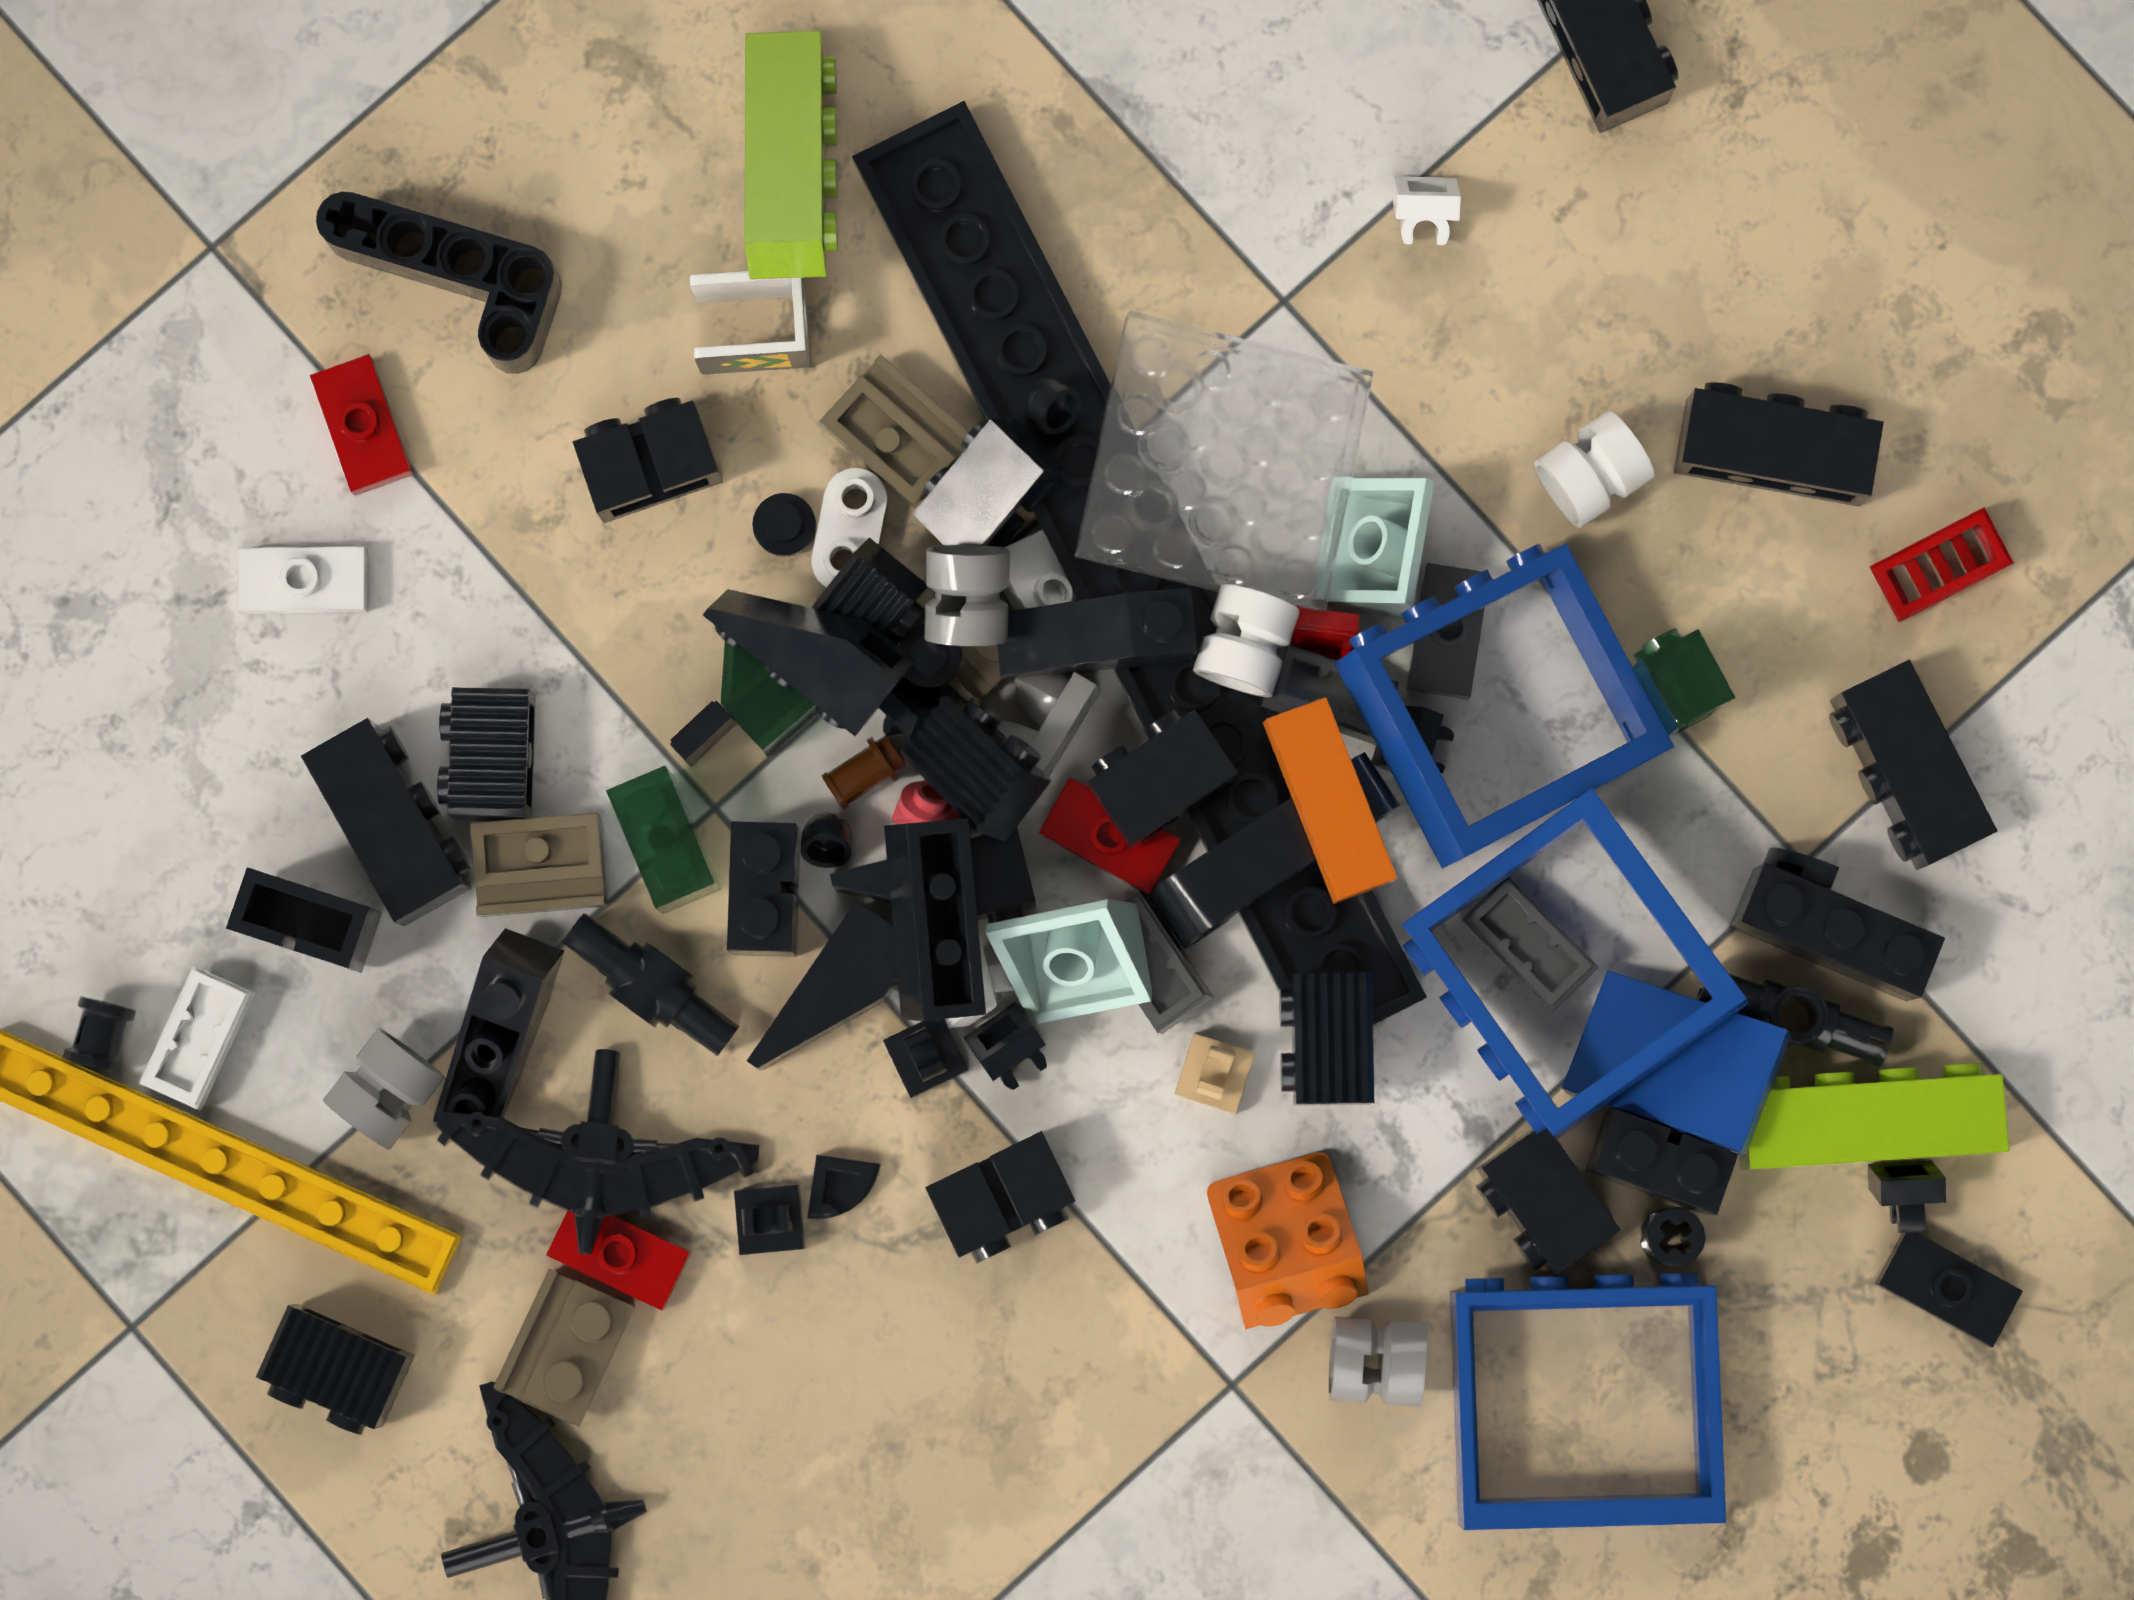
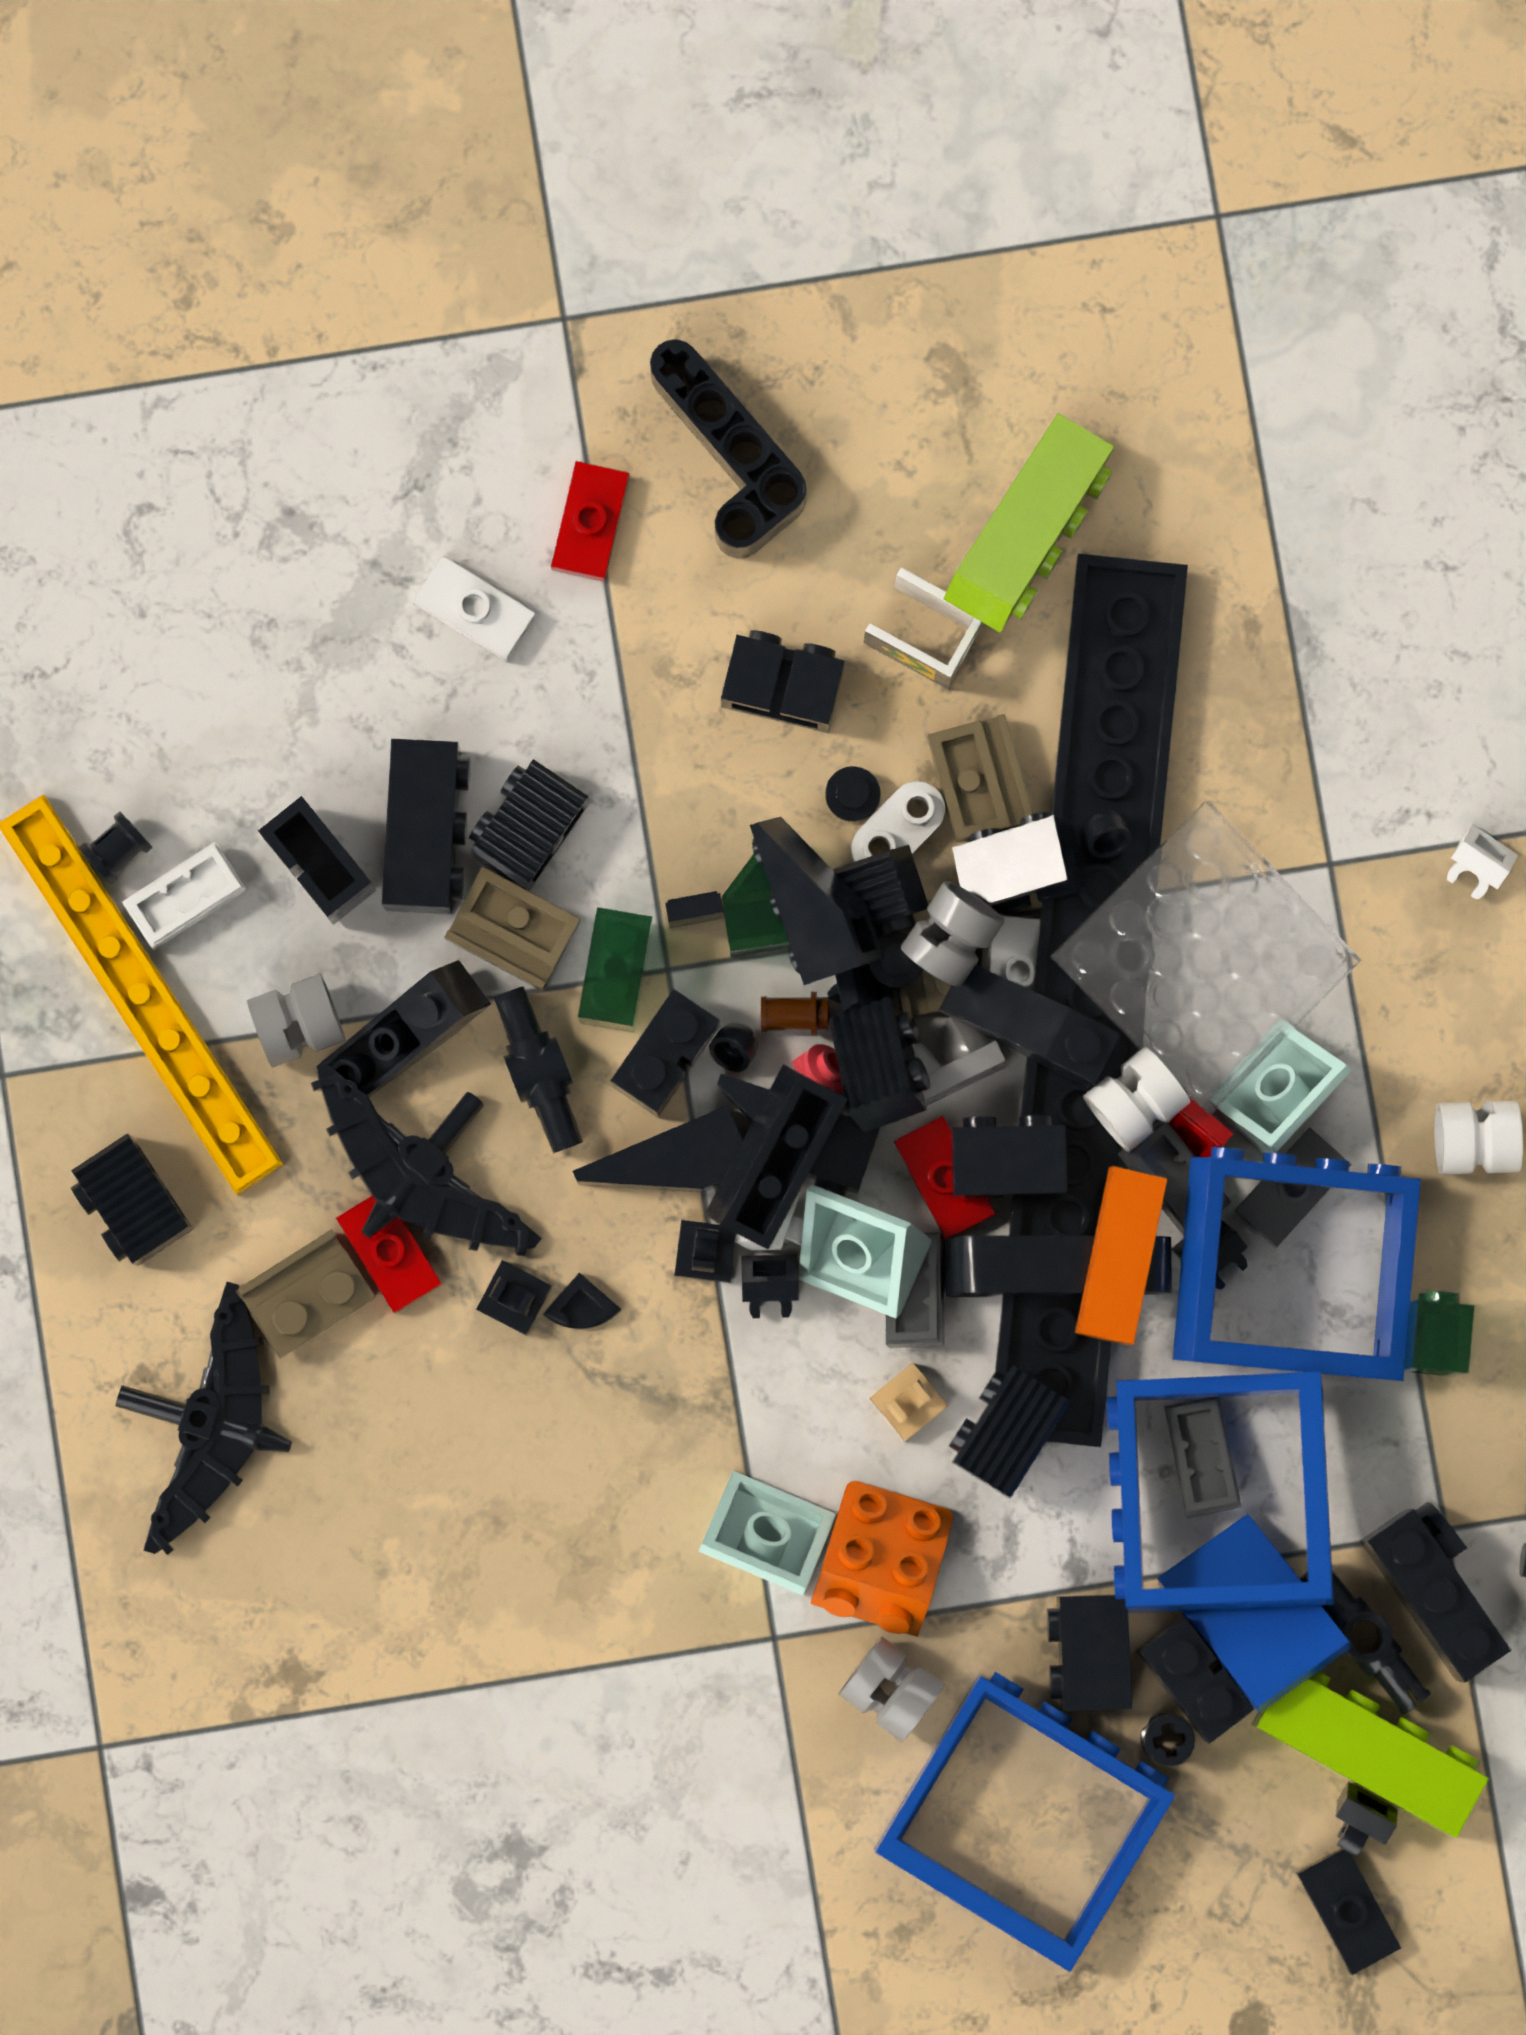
camera: 30 degrees right, 0 degrees up
black piece [925,1131,1076,1264] -> none
none -> light aqua slope [699,1470,836,1596]

